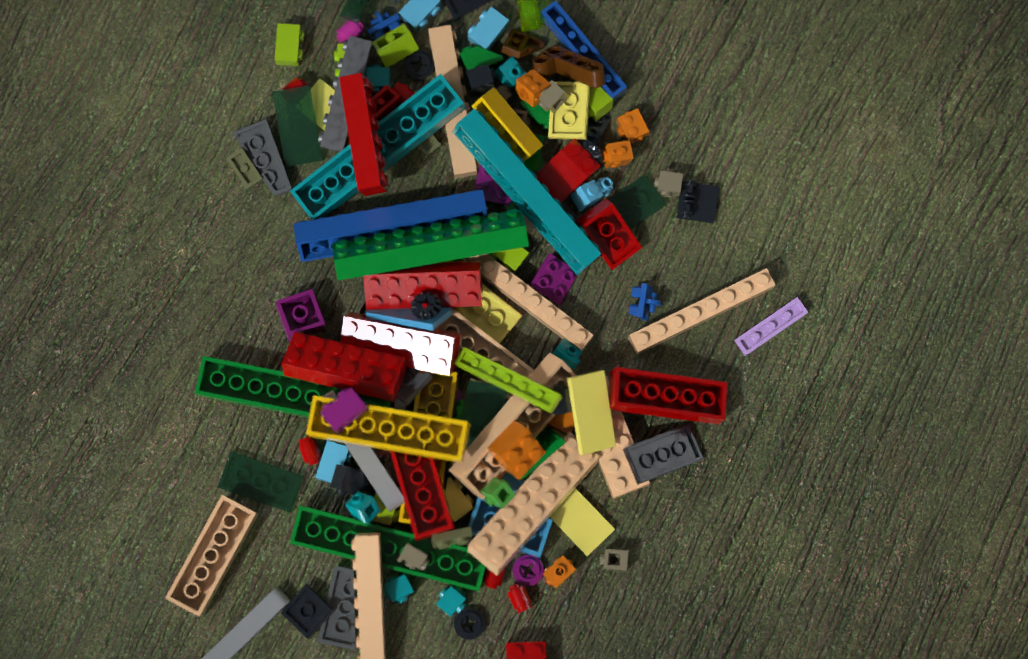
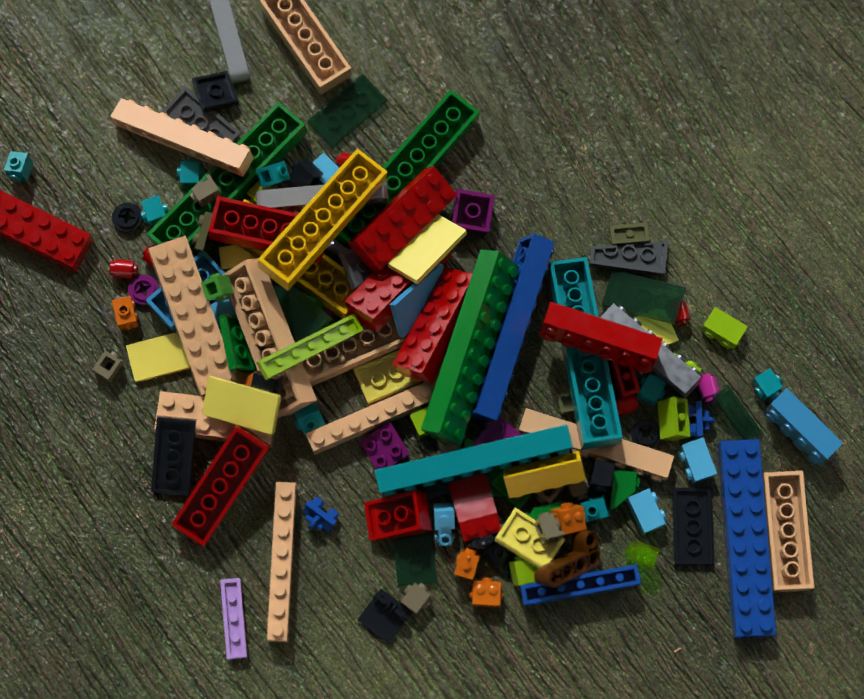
camera: 115 degrees right, 5 degrees down
magenta brick [321,388,369,433] -> none
black gear [411,291,442,320] -> none
orange brick [487,420,546,480] -> none
reddish brown wing [501,29,546,59] -> none
none -> light yellow tile [388,214,467,285]

